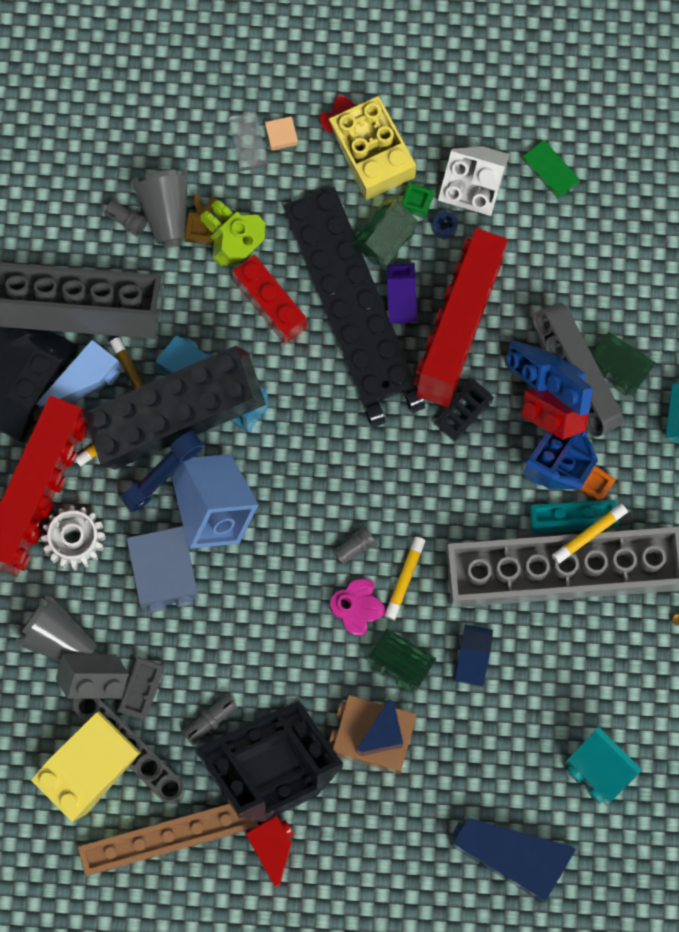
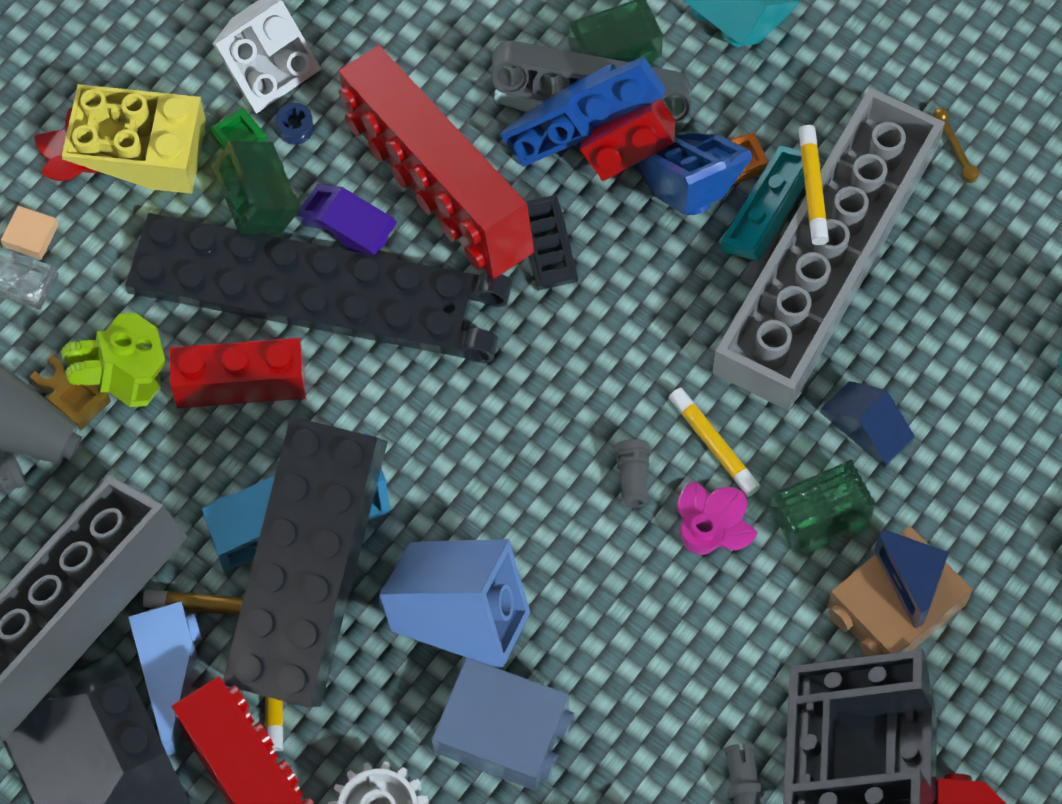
camera: 55 degrees left, 10 degrees down
dark blue piece [120,431,204,513] -> none

